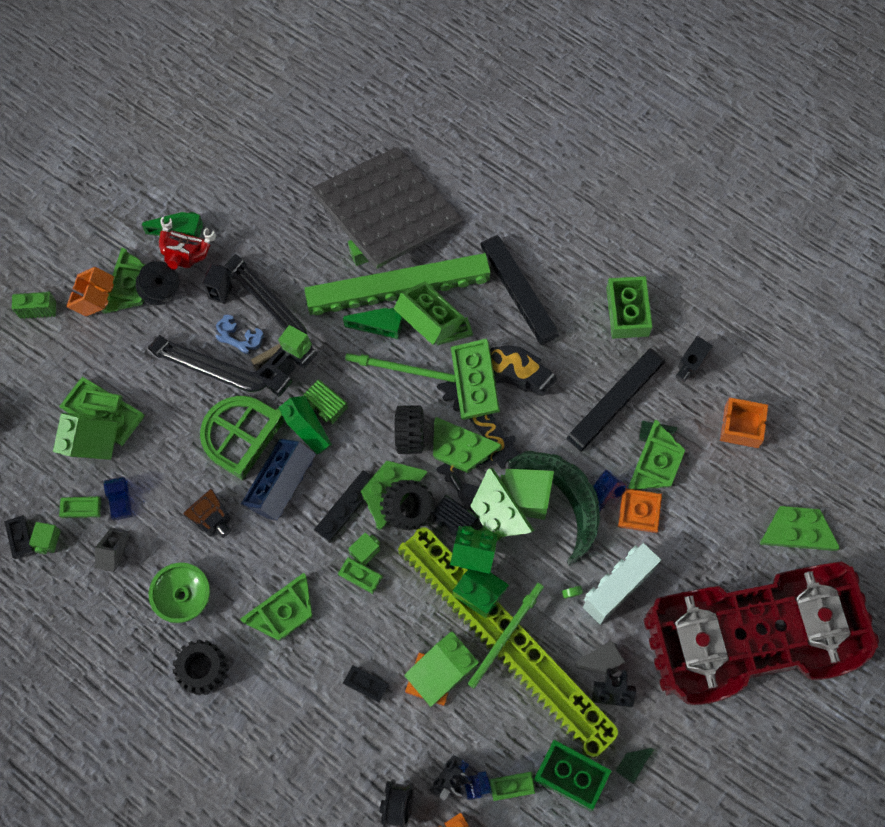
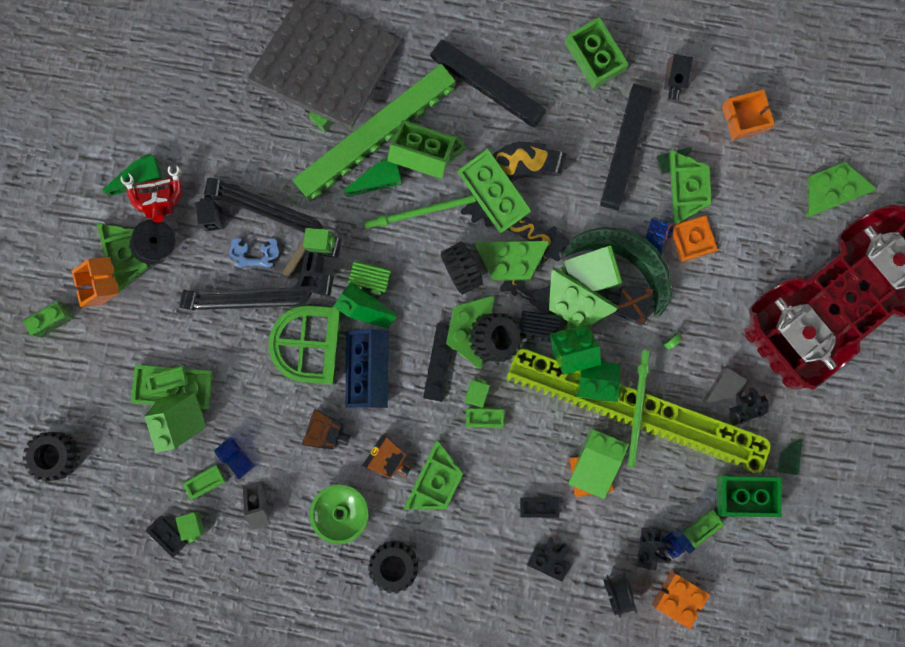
camera: 30 degrees left, 15 degrees up
light aqua brick [583,543,661,625] -> none
none -> torso [362,434,412,478]
none -> black plate [527,537,571,582]
none -> black torso [606,286,654,326]

